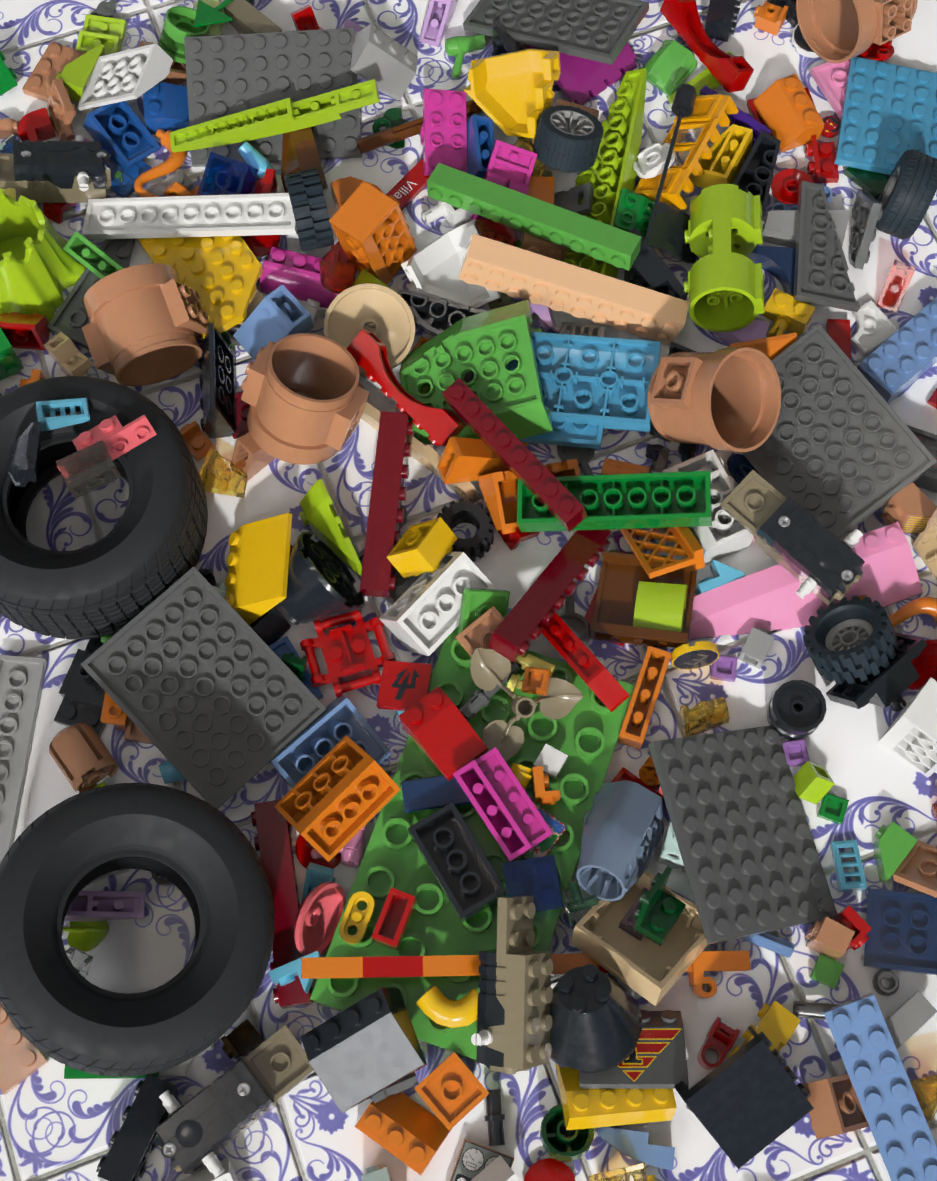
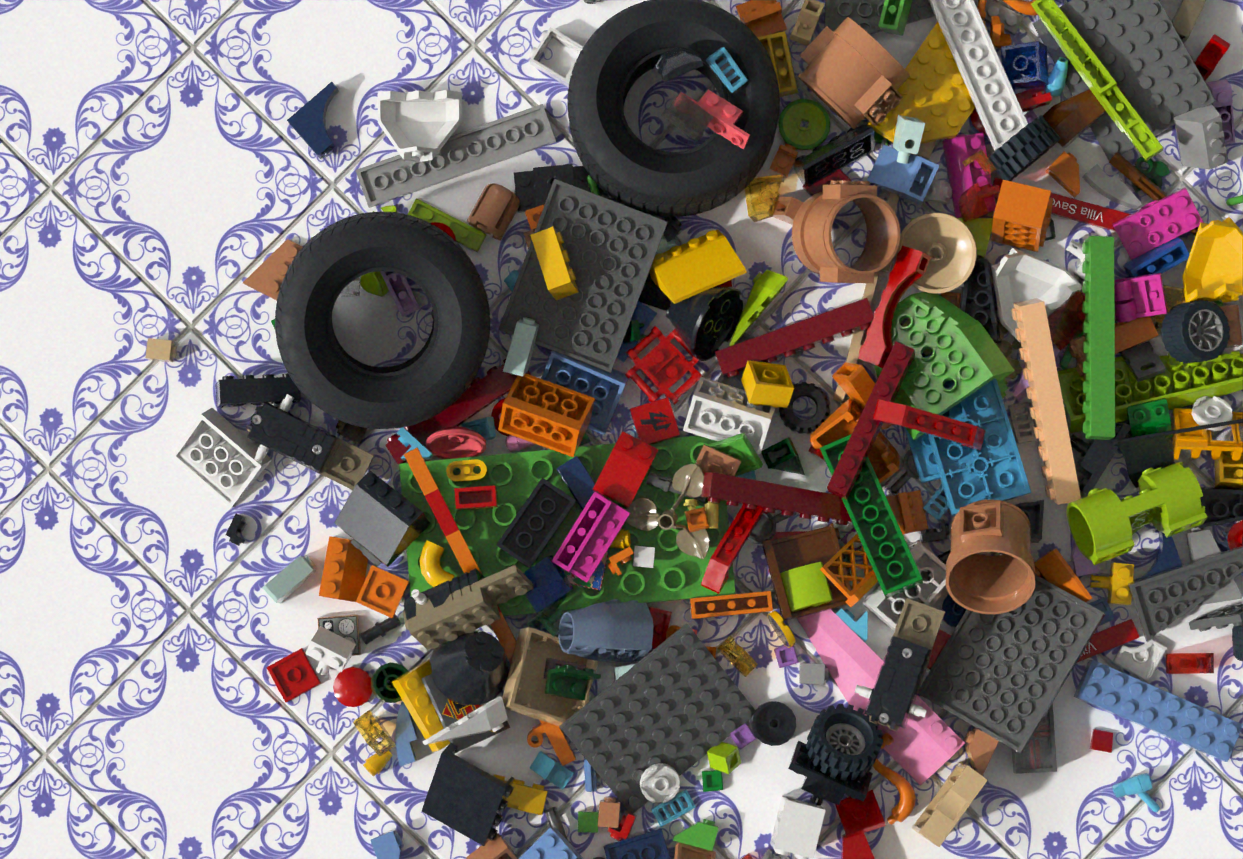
camera: 70 degrees right, 15 degrees up
red piece [697,1016,741,1070] -> none
none -> white wedge [422,696,508,745]
none -> light aqua slope [503,318,539,377]
none -> medium azure slope [529,751,574,790]
none -> yellow wedge [530,227,579,300]
none -> white tile [640,763,680,803]
none -> dark green slope [761,437,805,475]
none -> lime wheel [778,99,830,150]
none -> red slope [873,399,986,450]
none -> light aqua torso [893,115,925,164]
none -> medium azure slope [923,484,949,521]
none -> clear orange tile [962,149,996,175]
none -> light grey slope [1082,164,1142,210]

